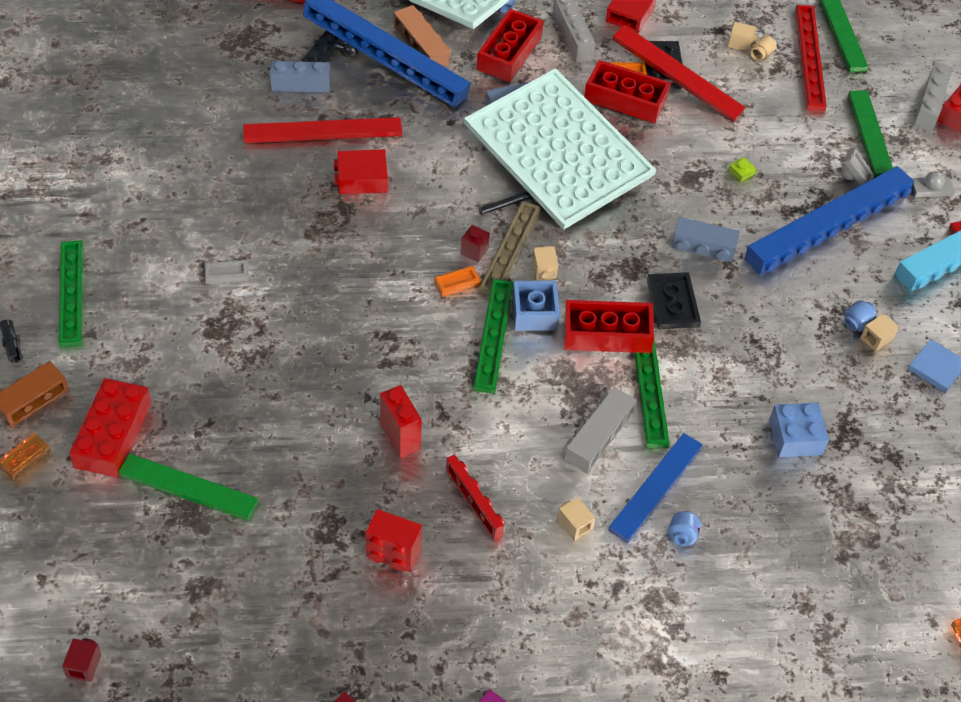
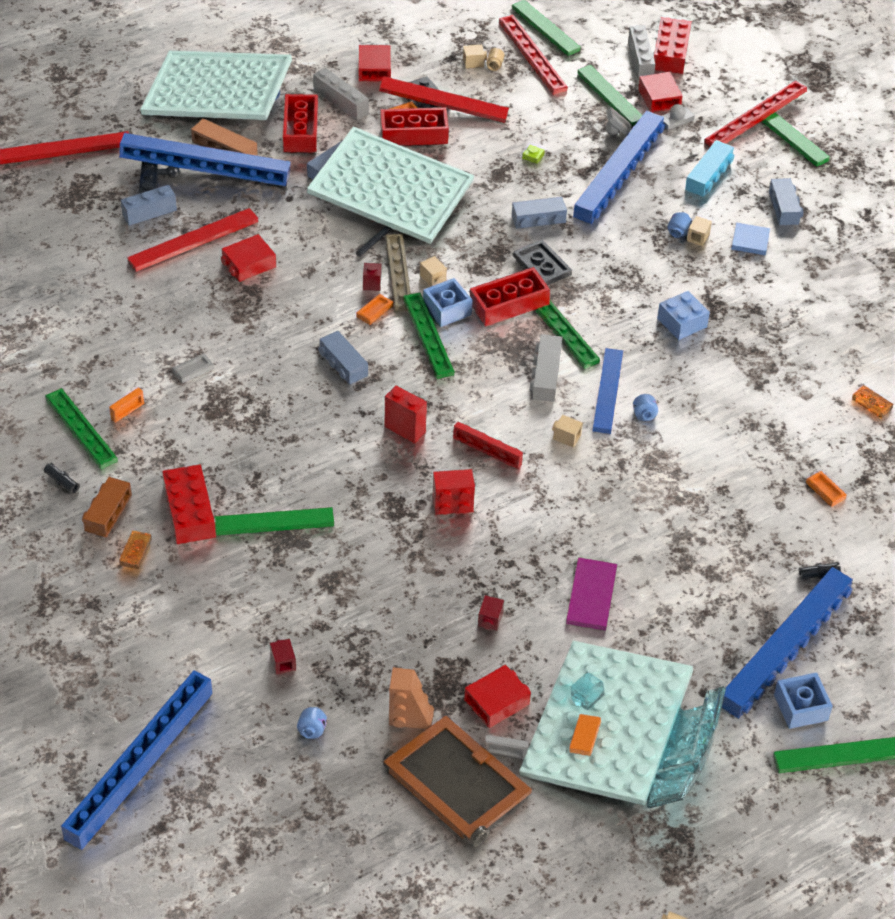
camera: 25 degrees left, 5 degrees down
none -> orange tile [109,387,144,423]
none -> sand blue brick [319,331,368,385]
none -> brick [638,72,683,113]

